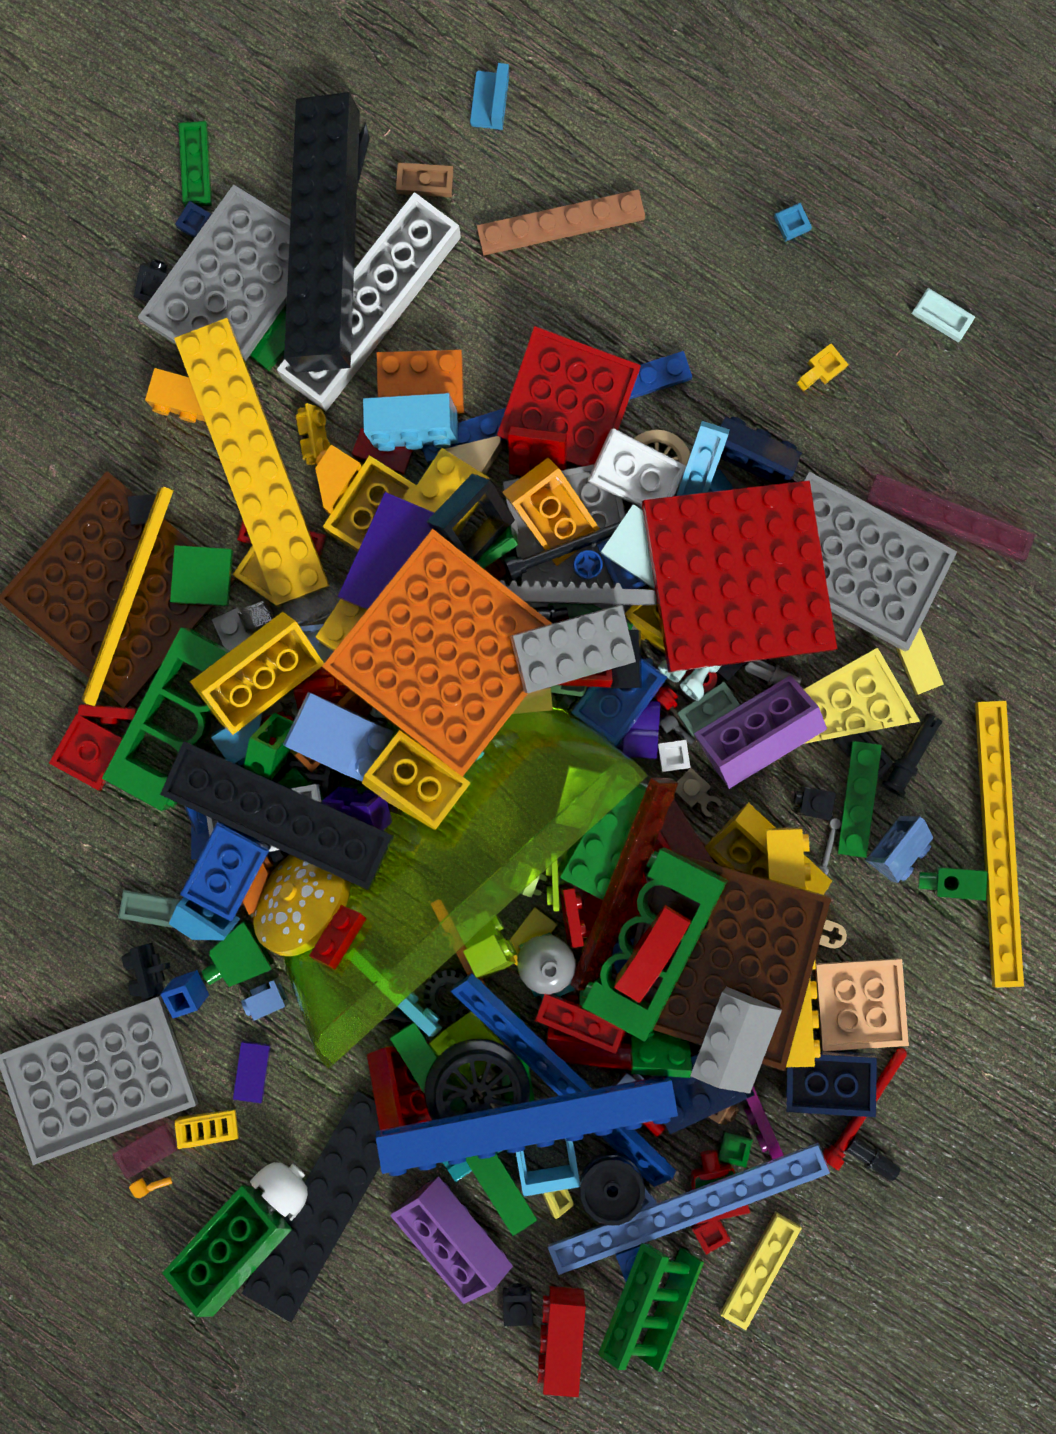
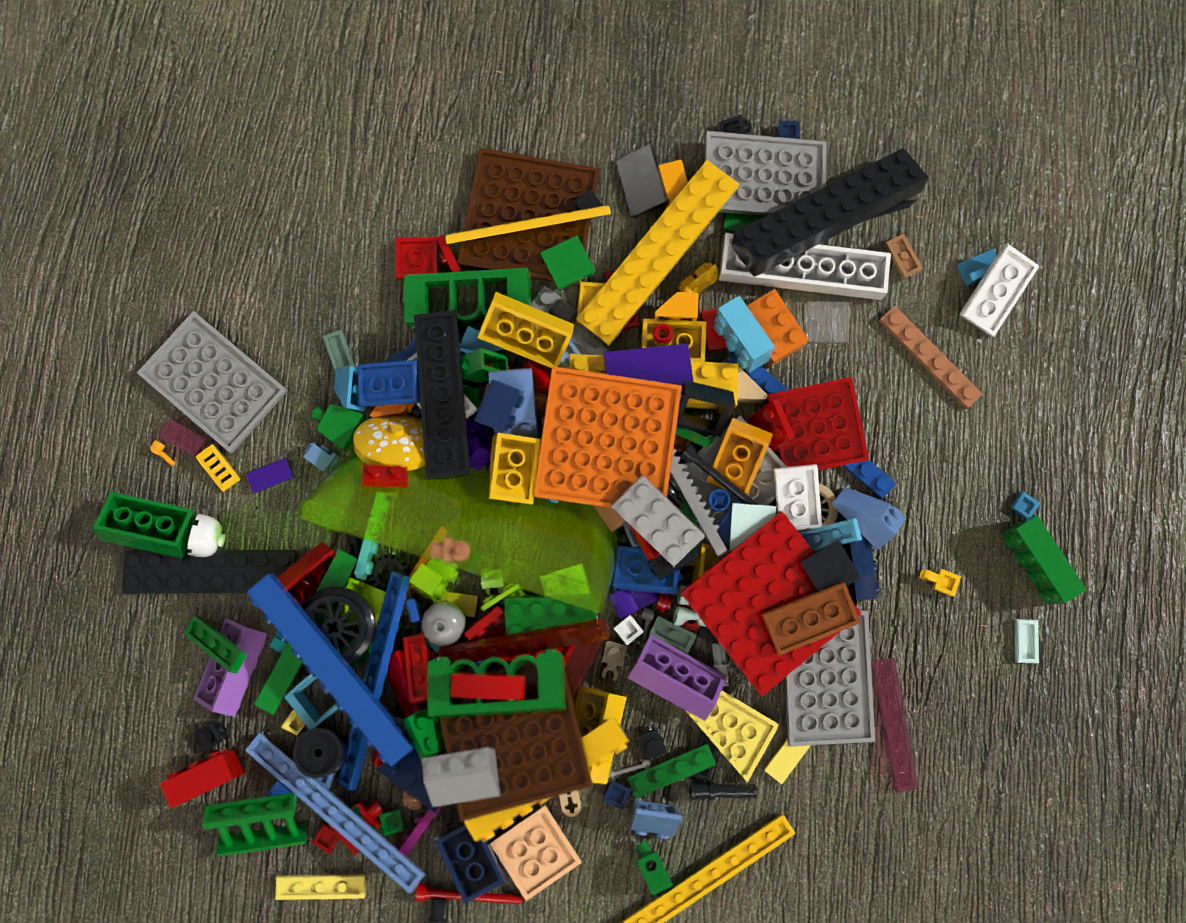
camera: 55 degrees right, 5 degrees down
black hips [121,942,171,999] -> none
blue brick [160,970,209,1018] -> none
green tile [178,121,212,207] -> none
none -> green plate [184,615,247,674]
none -> blue tile [406,599,424,623]
none -> nougat hips [431,537,471,564]
none -> dark blue slope [474,379,525,432]
none -> dark blue plate [603,779,632,810]
none -> black tile [616,144,669,218]
none -> red plate [652,323,673,345]
none -> dark orange tile [761,581,860,656]
none -> black tile [799,539,861,591]
none -> clear plate [806,301,849,344]
none -> medium blue slope [832,487,905,550]
none -> white tile [959,244,1039,337]
none -> green brick [1001,515,1087,605]

